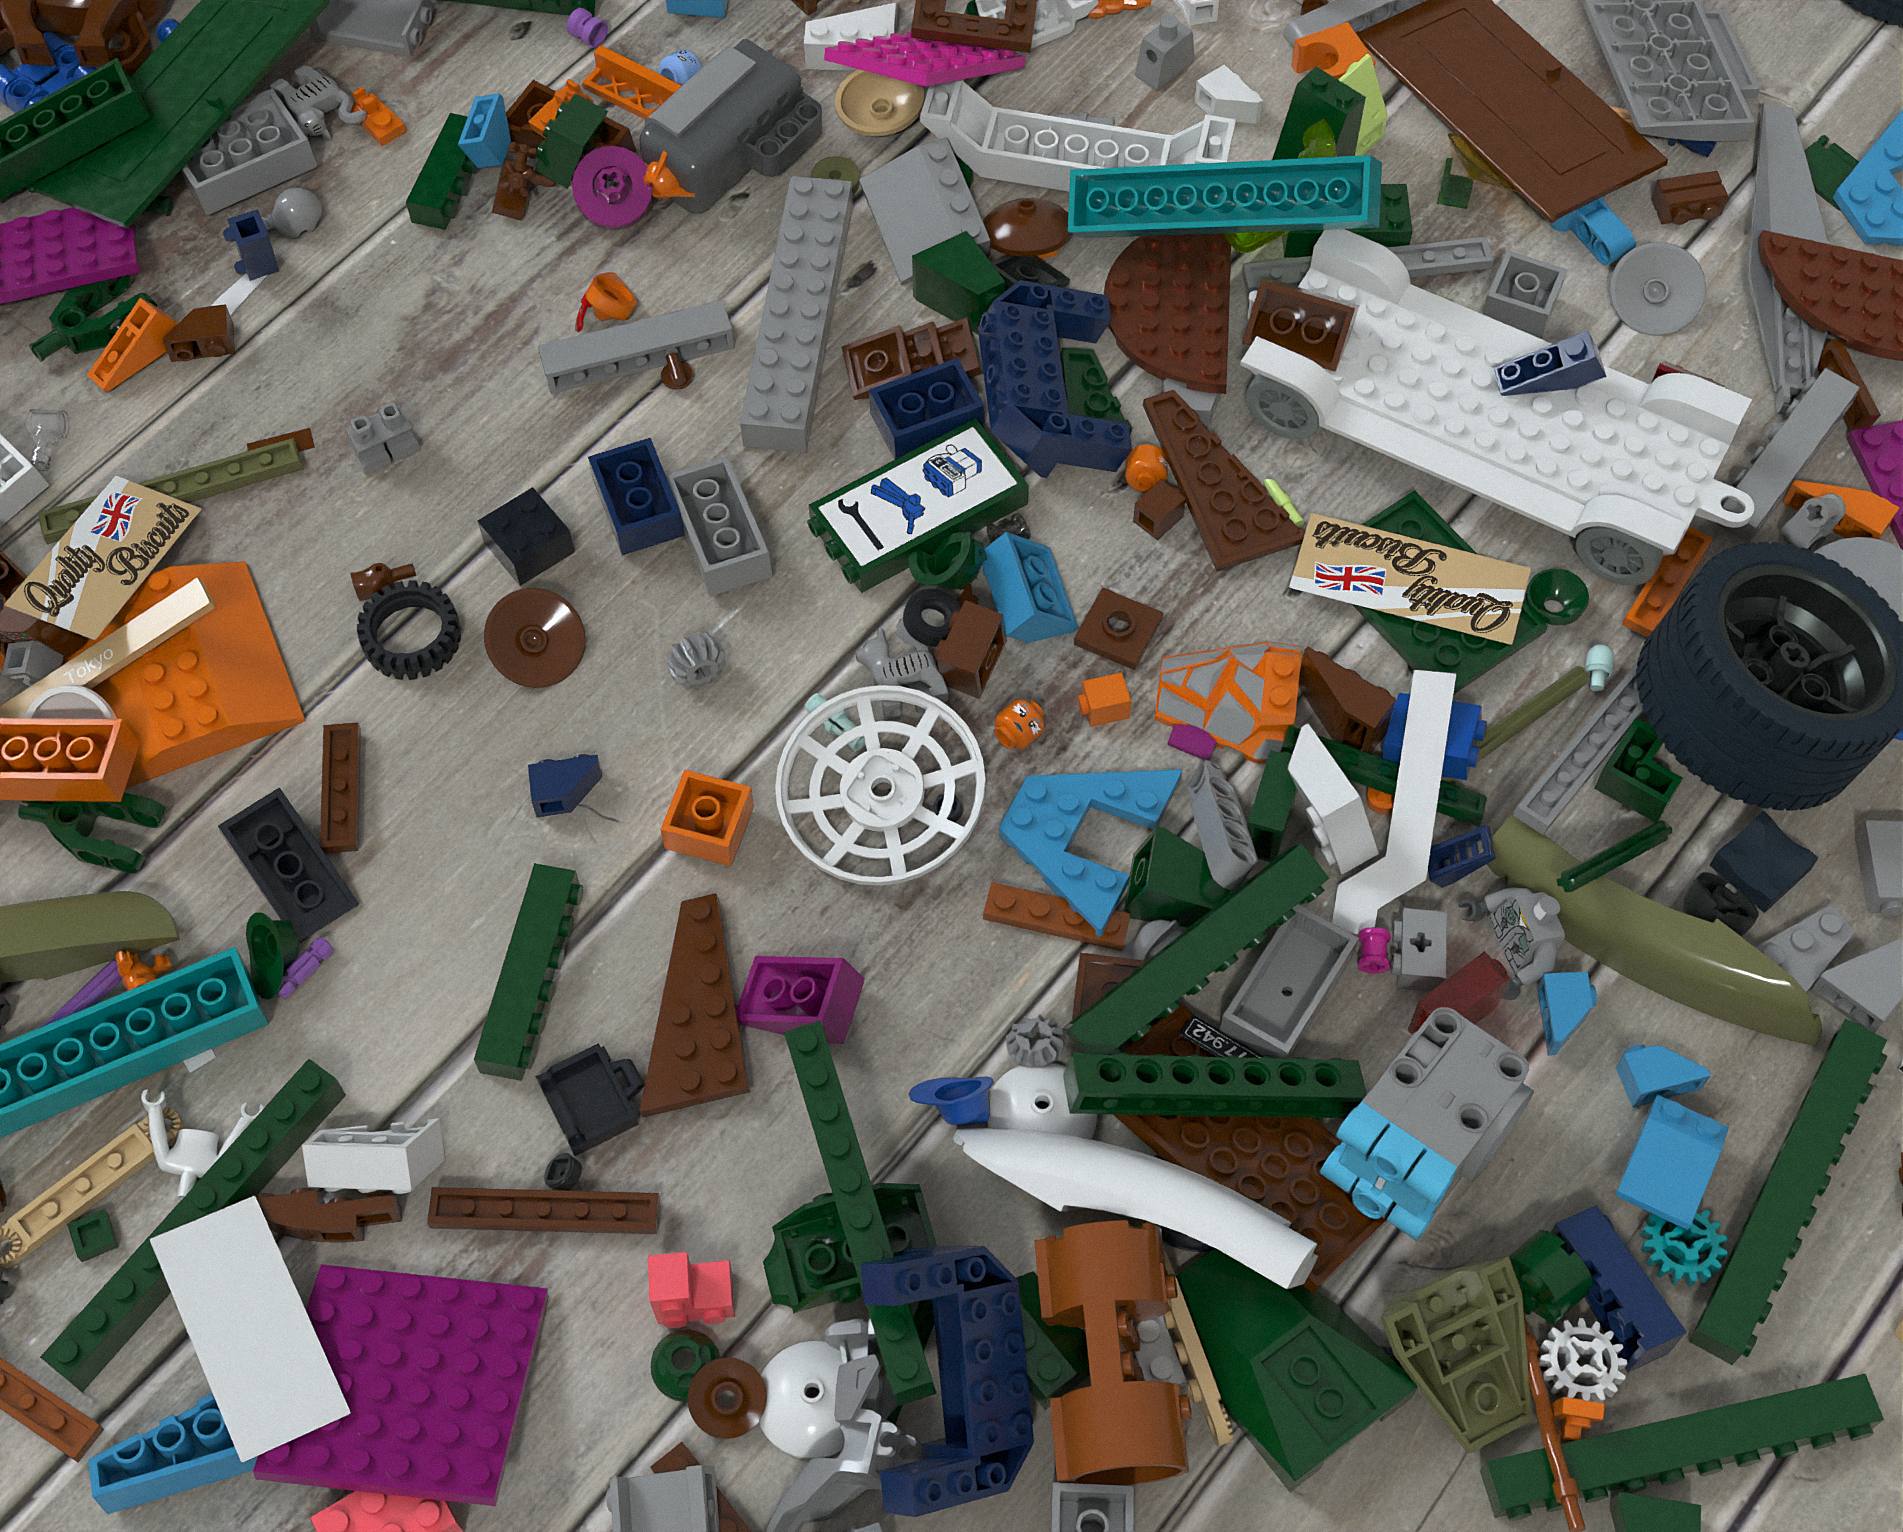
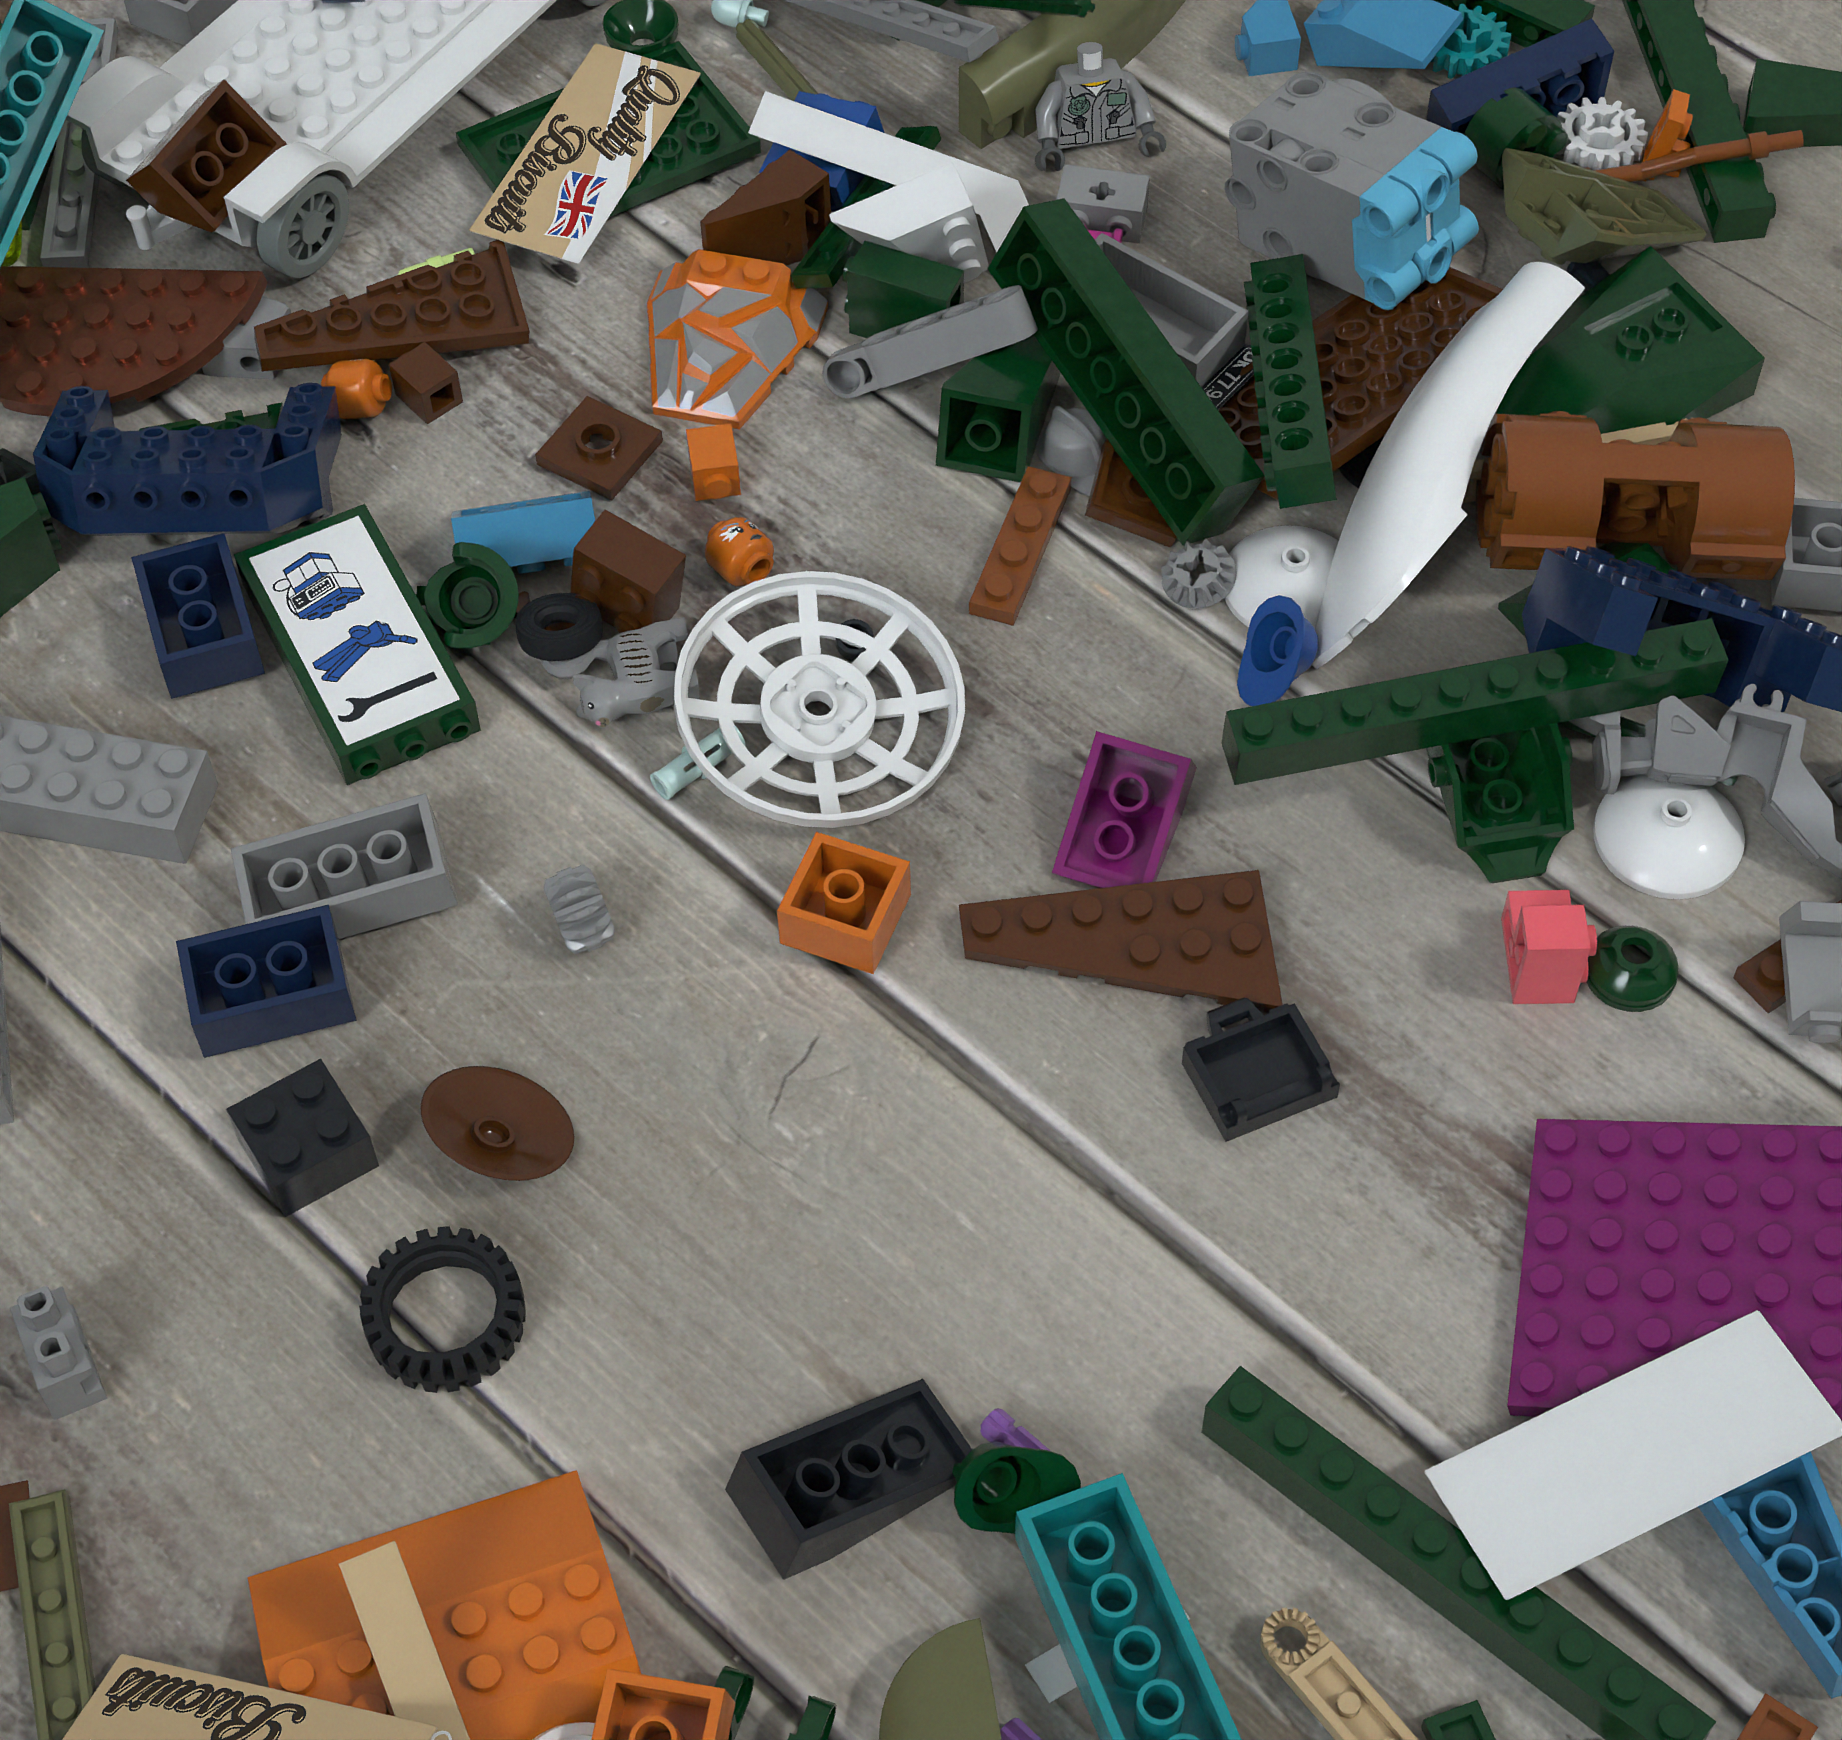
camera: 85 degrees left, 5 degrees down
orange piece [115,951,172,991] -> none
white piece [141,1089,264,1200] -> none
reddish brown slope [240,1188,402,1243] -> none
white wedge [302,1118,445,1194] -> none
reddish brown plate [320,722,361,854] -> none
reddish brown piece [350,563,416,601] -> none
reddish brown plate [427,1187,660,1234] -> none
dark green brick [474,863,583,1081] -> none
dark blue slope [528,754,602,817] -> none
pearl dark grey tile [544,1153,582,1191] -> none
reddish brown plate [661,353,693,390] -> none
reddish brown dish [687,1357,767,1439] -> none
reddish brown slope [841,317,983,400] -> none
clear smoke bush [986,513,1030,543] -> none
dark azure wing [999,769,1182,937] -> none
magenta piece [1167,724,1217,761] -> none
clear red brick [1408,951,1510,1035] -> none
dark blue slope [1428,825,1496,888] -> none
dark azure slope [1537,972,1597,1056] -> none

